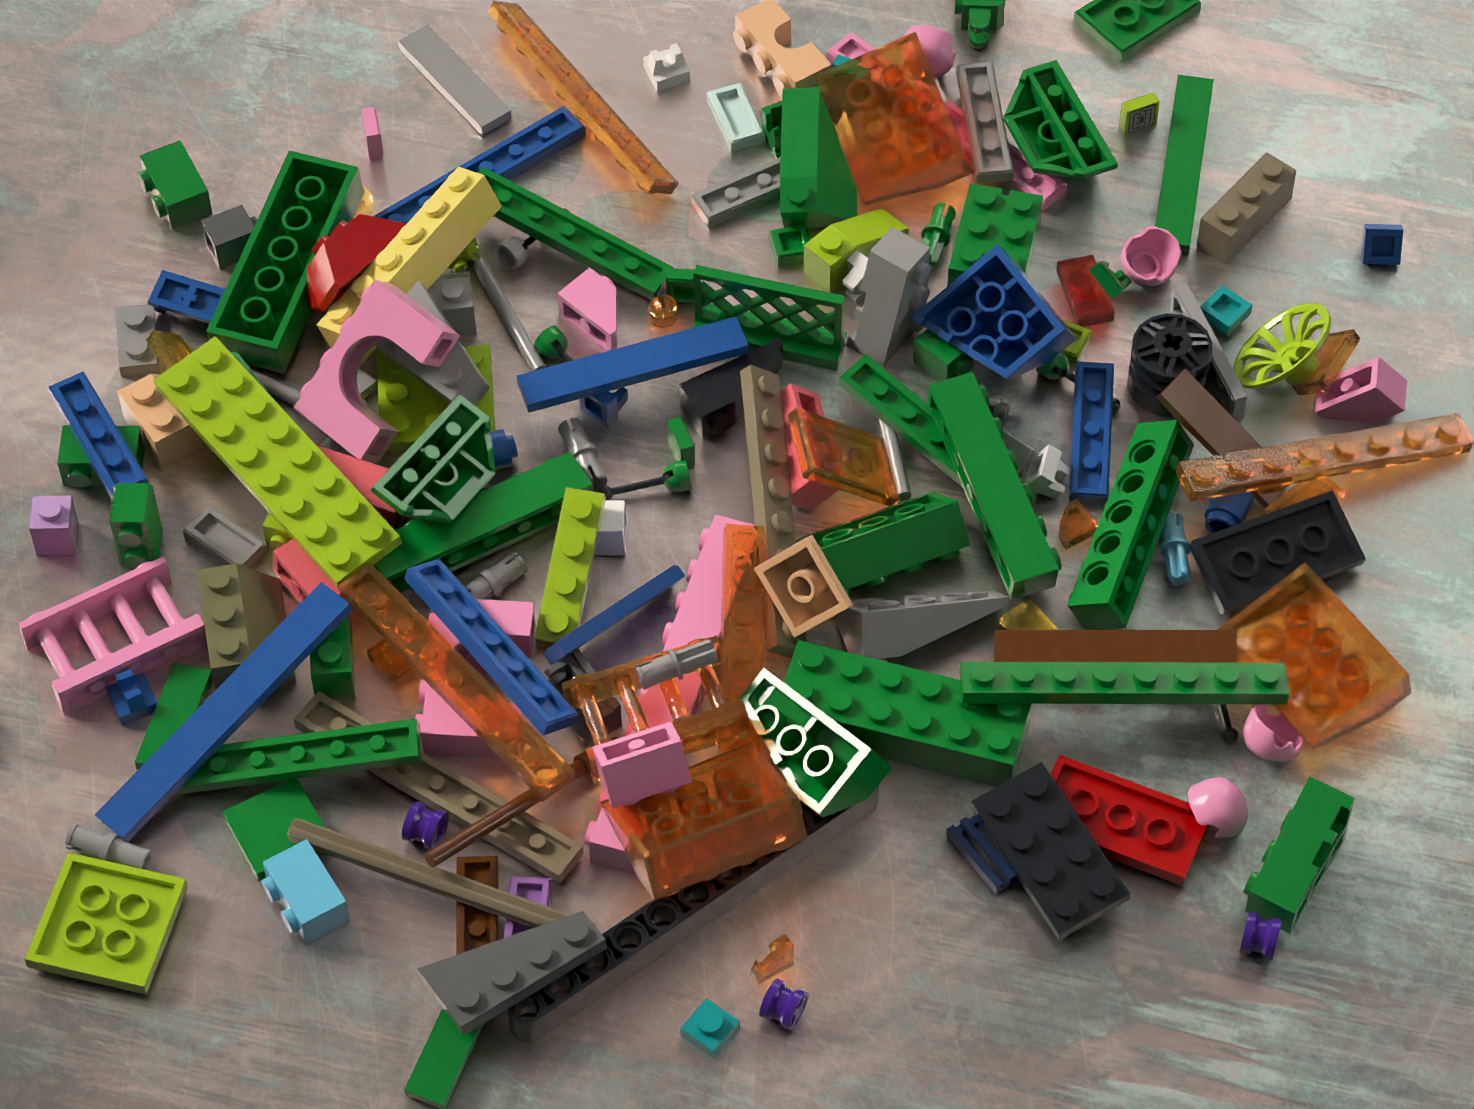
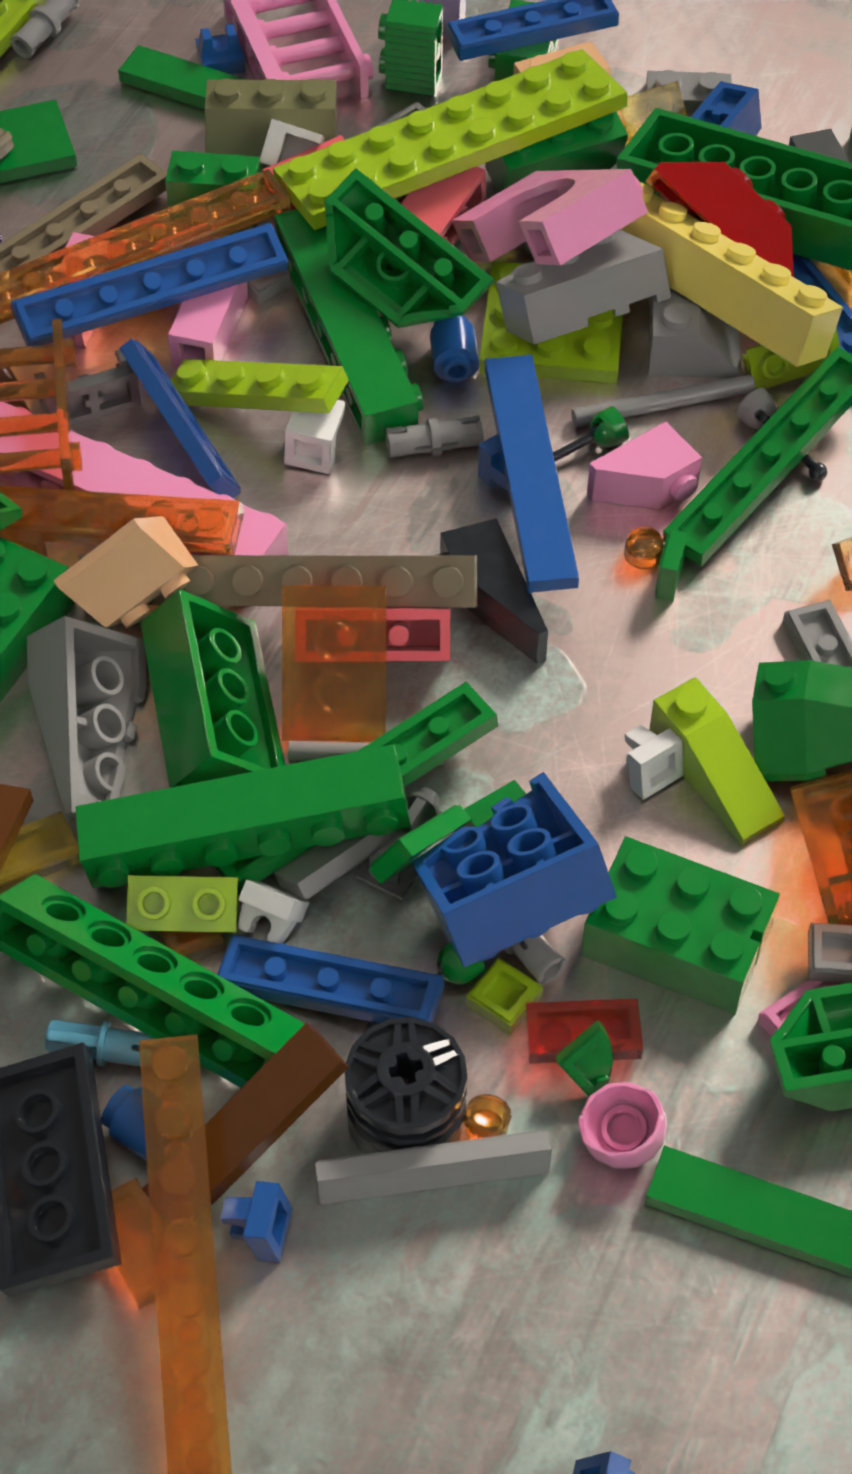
camera: 100 degrees right, 0 degrees up
blue tile [95,582,353,843] -> none
green plate [179,718,422,794] -> none
light grey pin [465,551,528,600] -> none
hinge [598,459,692,500] -> none
light grey axle [635,640,717,690] -> none
green tile [667,417,695,470] -> none
green fence [692,265,847,371] -> none
green tile [769,224,810,267] -> none
light grey wedge [846,227,931,367] -> none
green axle [921,203,956,267] -> none
dark tan brick [1197,152,1297,265] -> none
teal plate [1200,285,1252,336] -> none
lime wheel [1233,303,1332,389] -> none
clear orange tile [1292,329,1361,395] -> none
bright pink slope [1315,357,1407,424] -> none
none -> lime hinge [126,875,240,933]
none -> blue tile [220,1181,293,1263]
none -> white panel [260,119,325,166]
none -> green tile [369,804,471,884]

